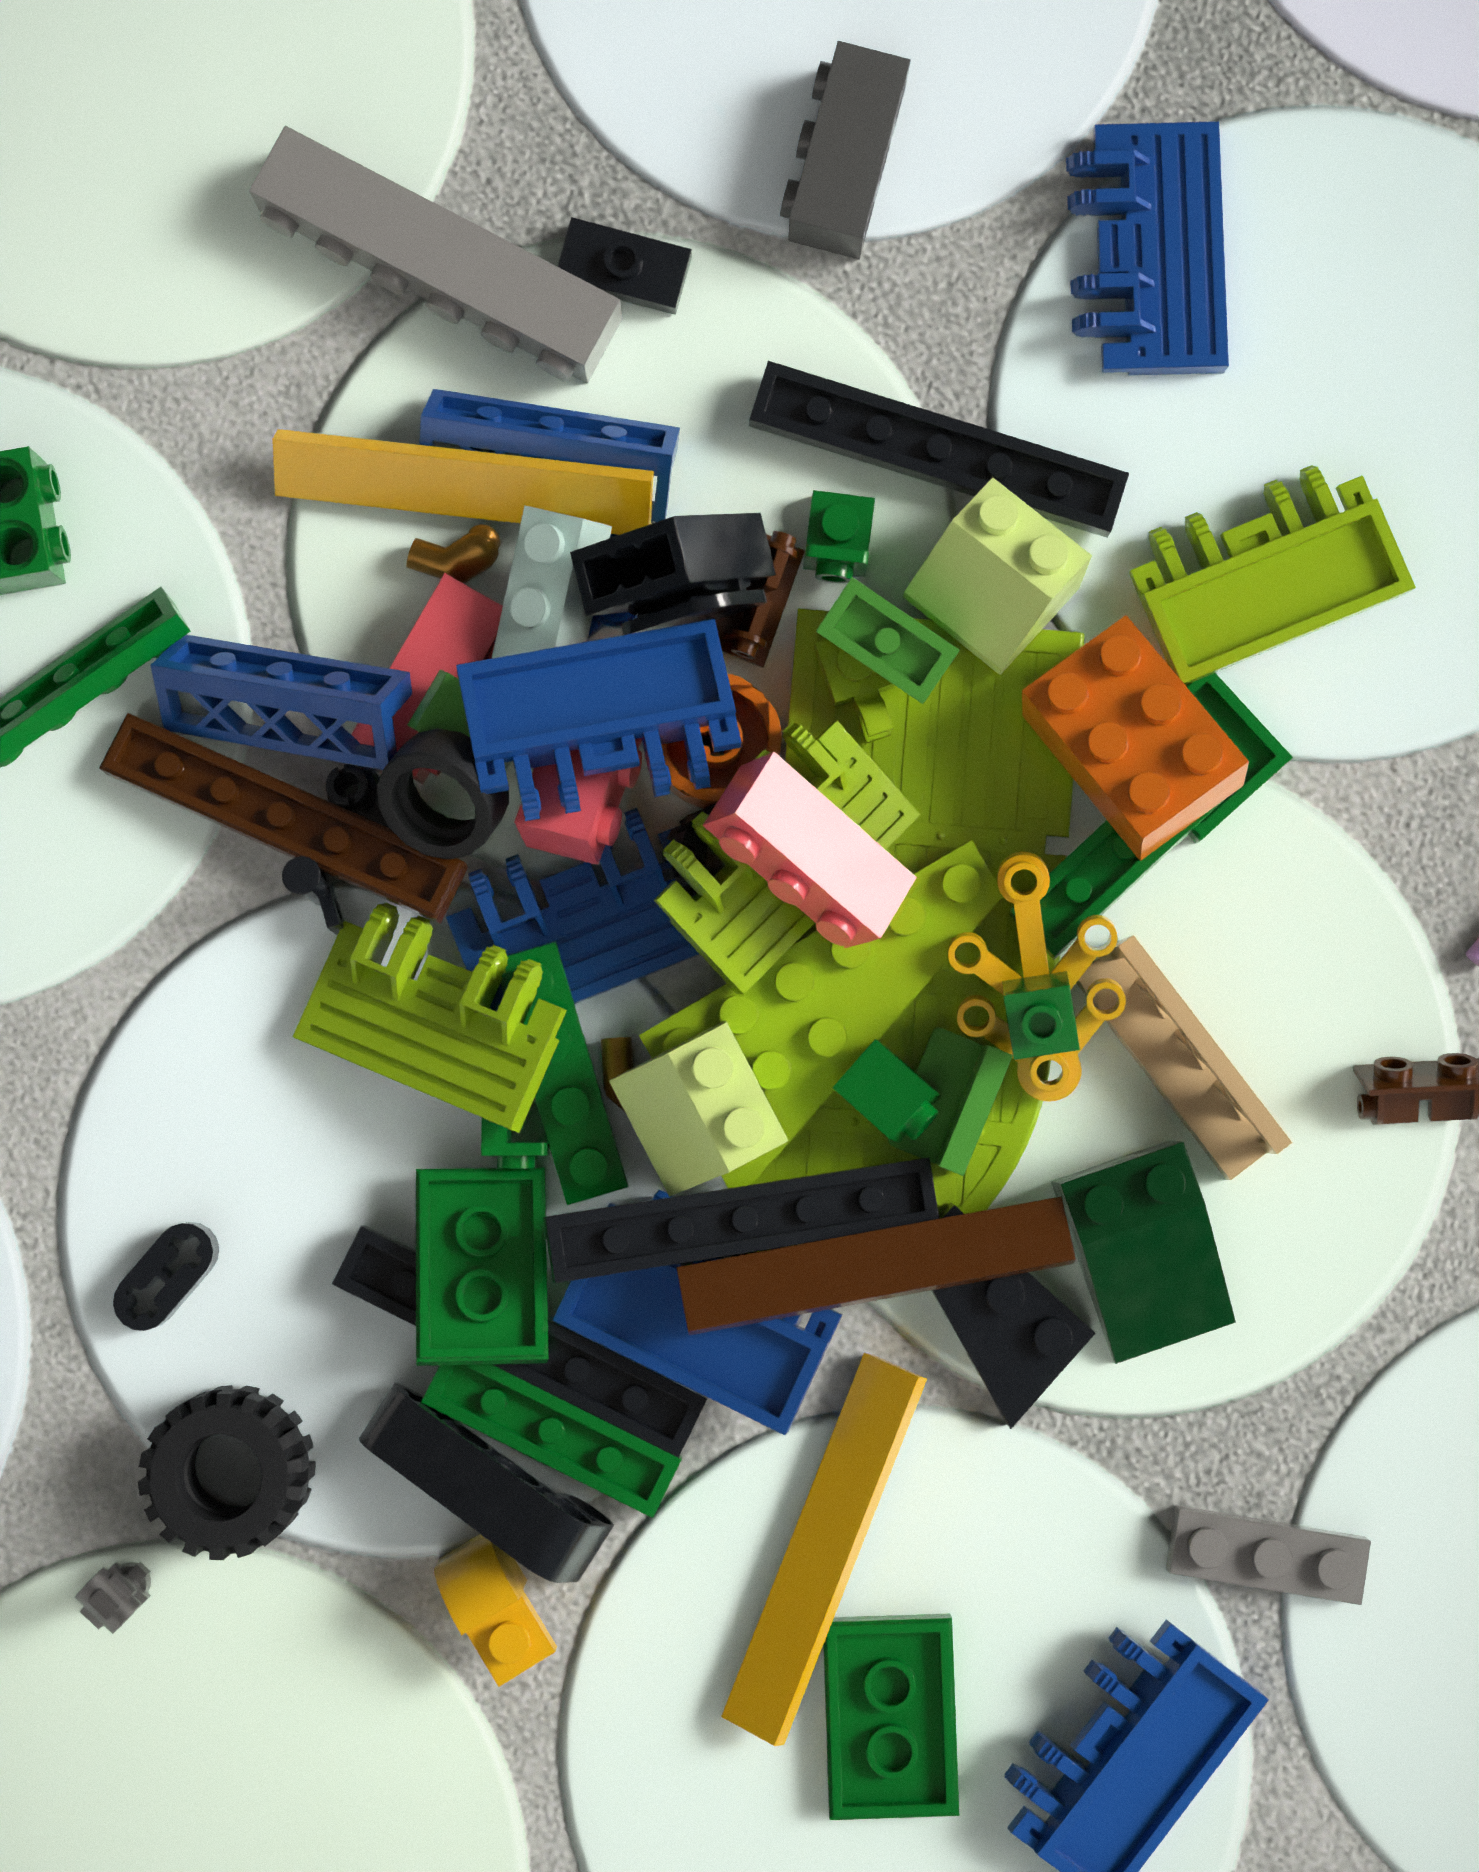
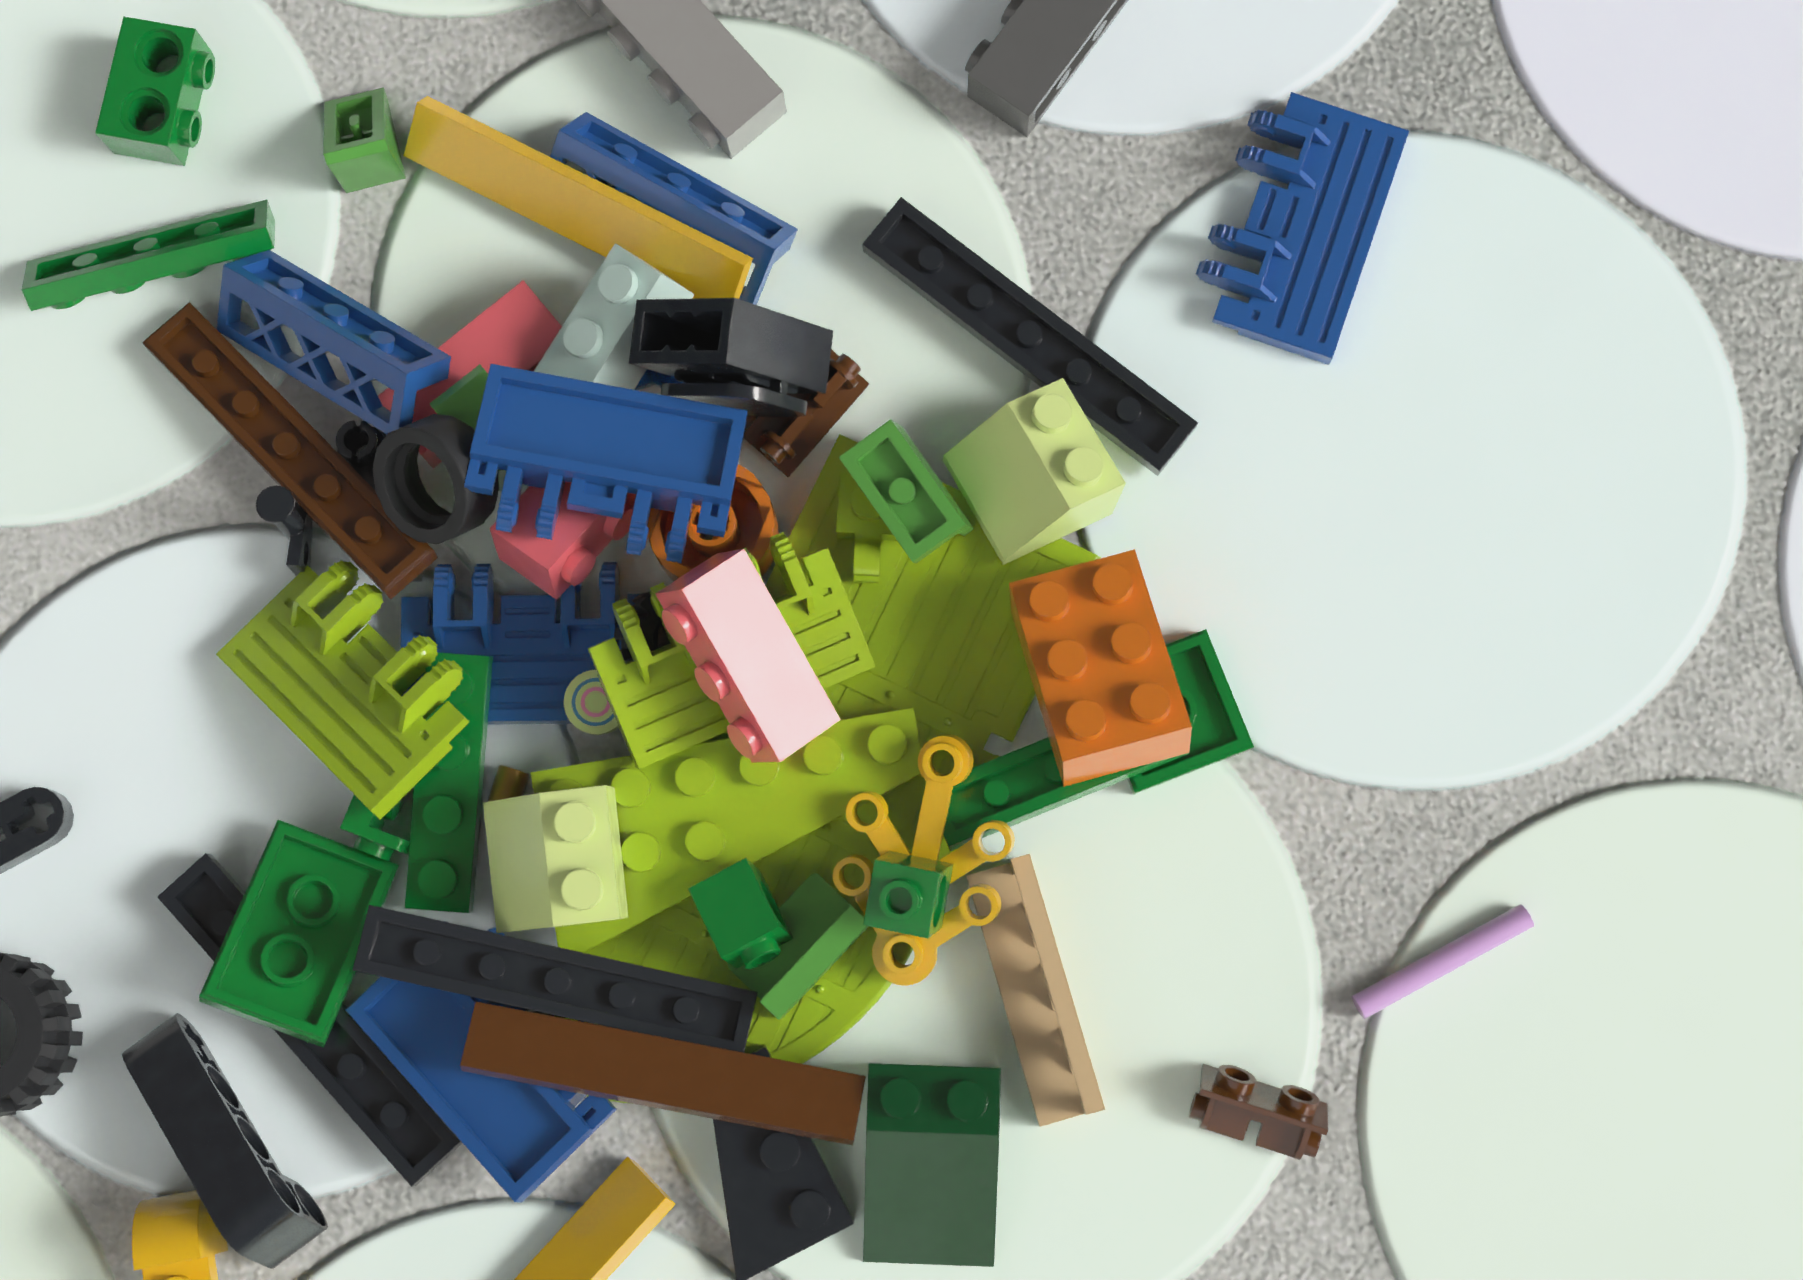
camera: 30 degrees right, 5 degrees down
pearl gold arm [406,524,501,583] -> none
green plate [421,1364,682,1518] -> none
black plate [557,217,692,315] -> none
green bracket [803,490,875,584] -> none
lime hinge [1129,465,1416,685] -> none
none -> bright green slope [323,87,406,193]
none -> yellowish green tile [564,670,619,735]

